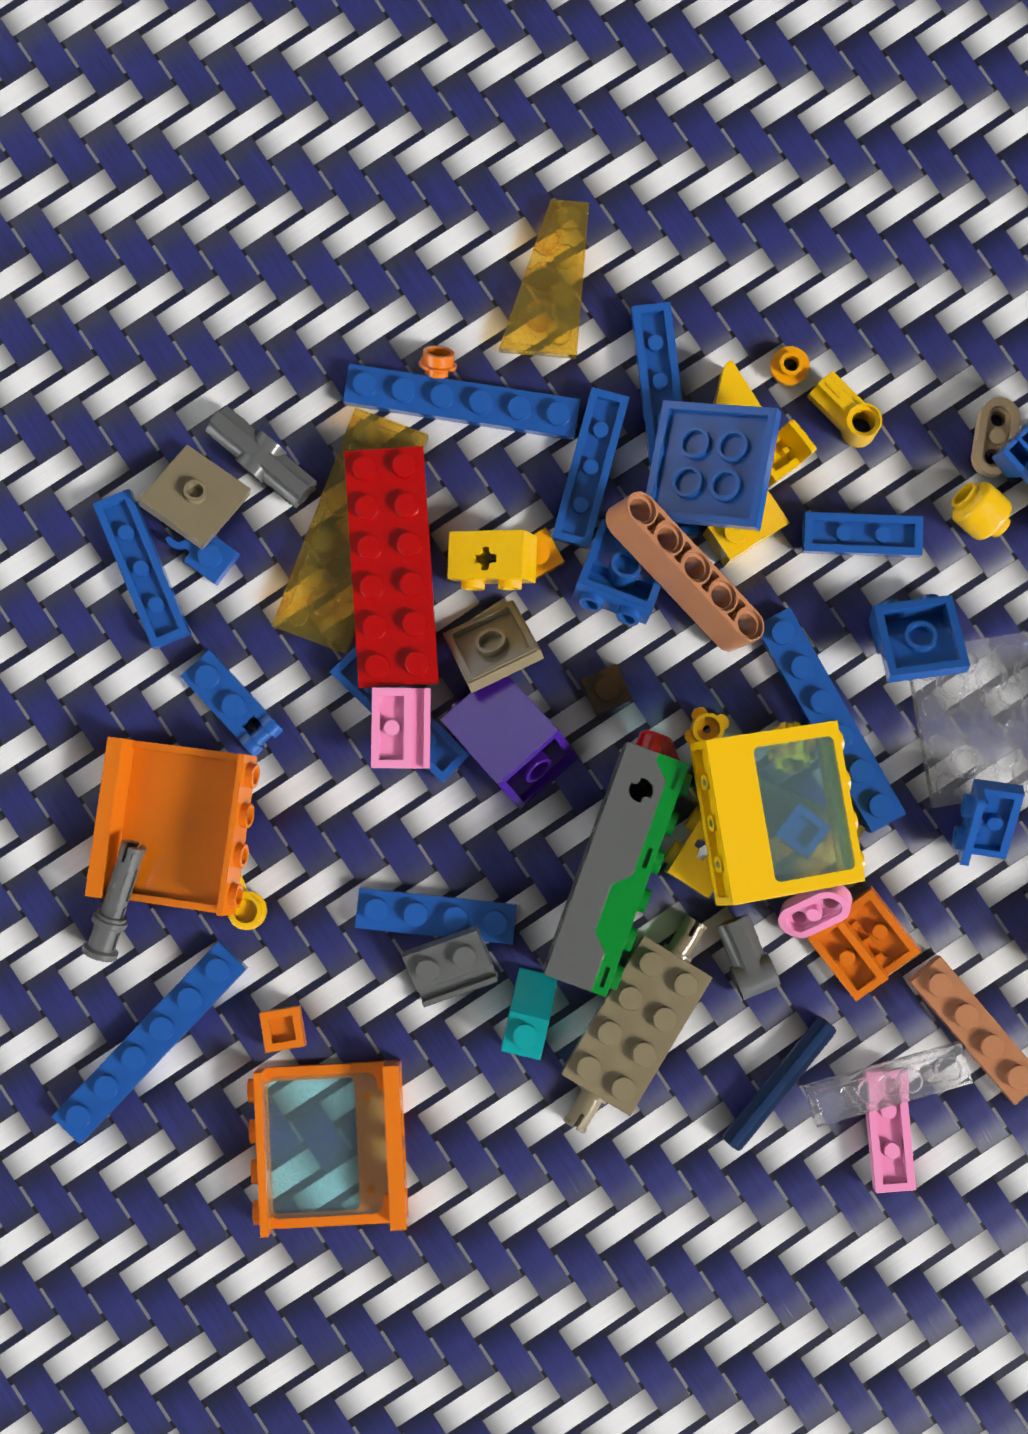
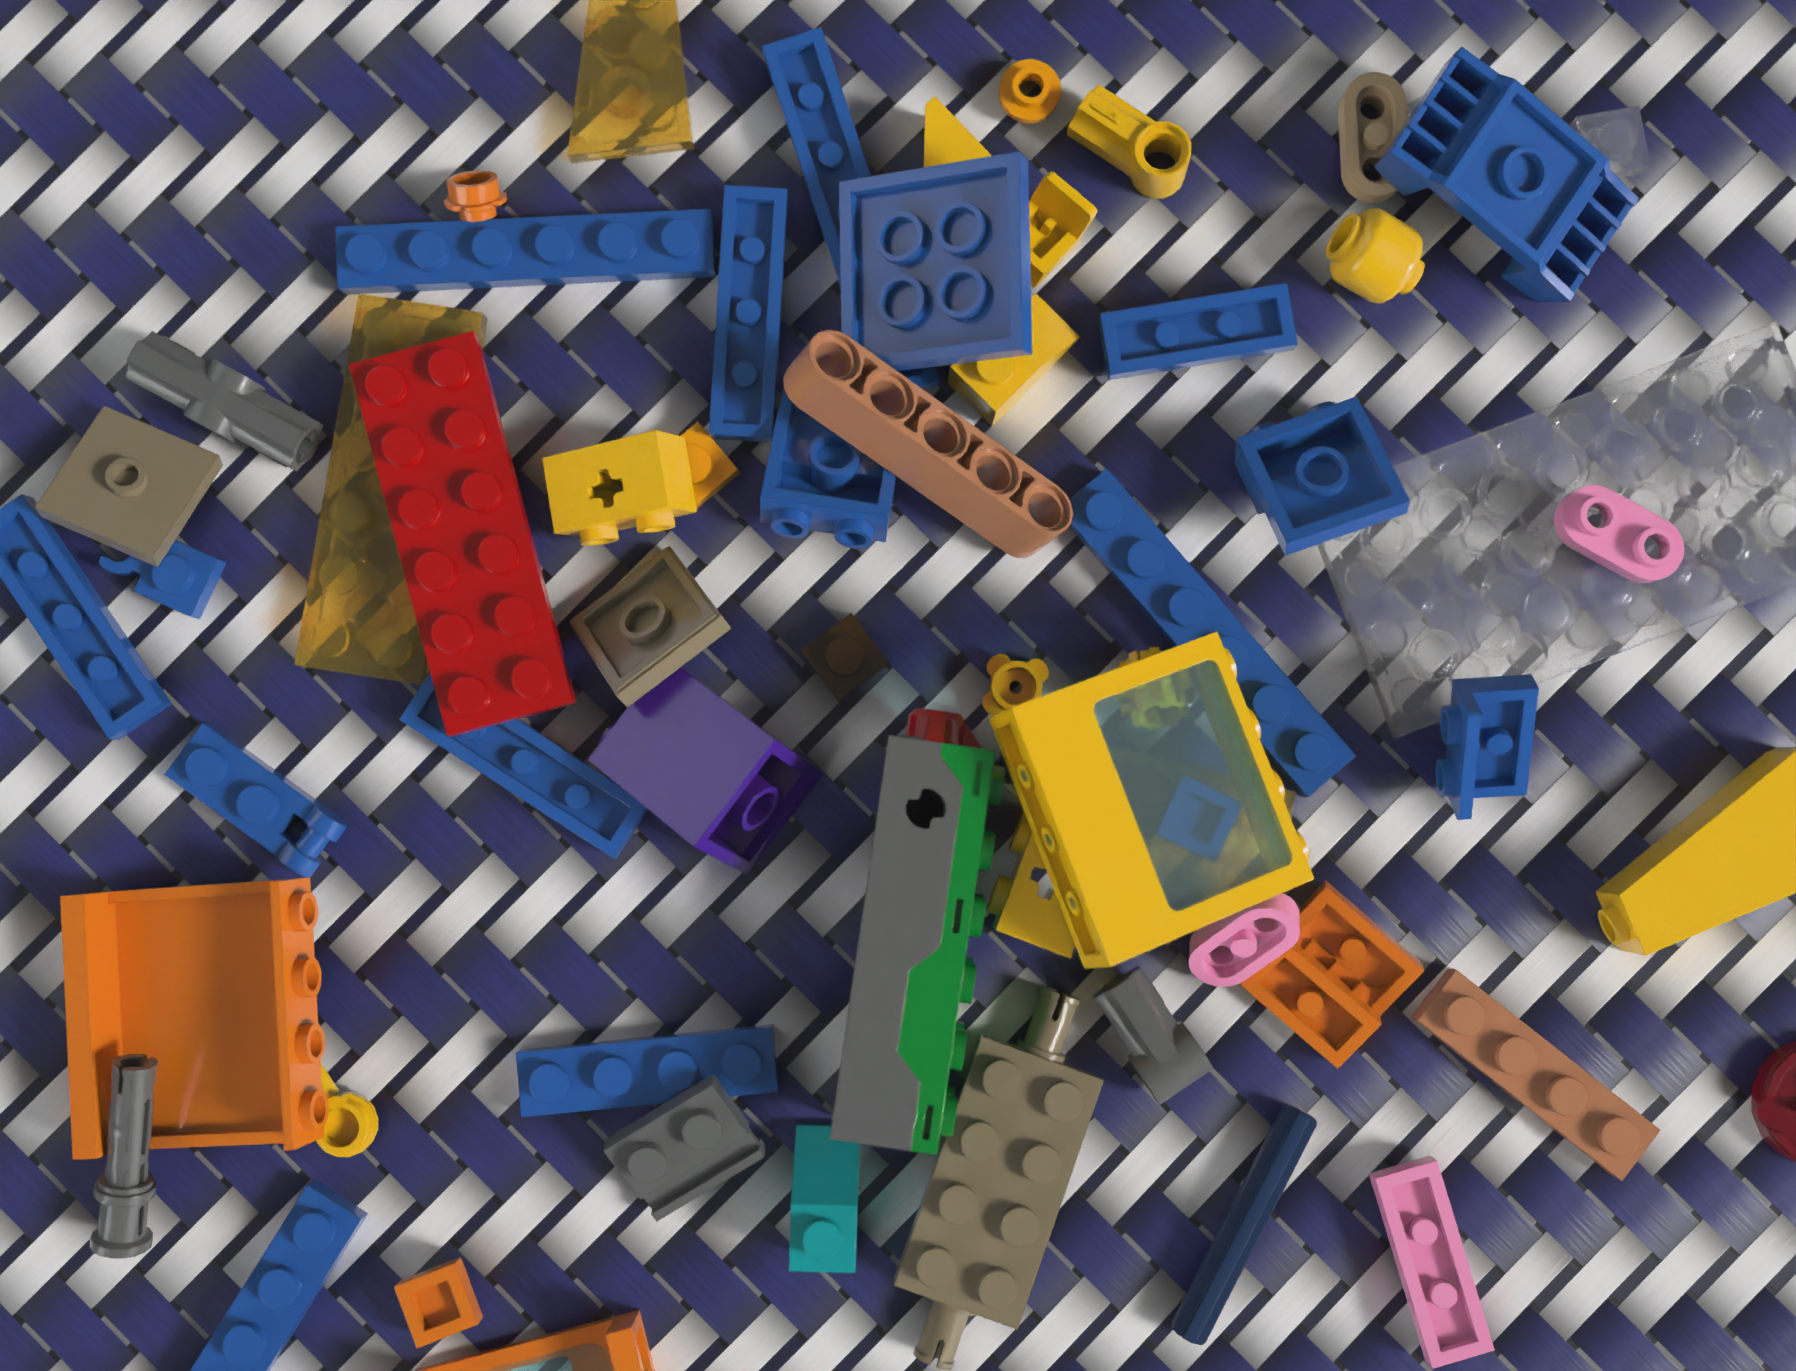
camera: 15 degrees left, 0 degrees up
bright pink plate [371,688,431,769] -> none
clear plate [803,1041,973,1127] -> none

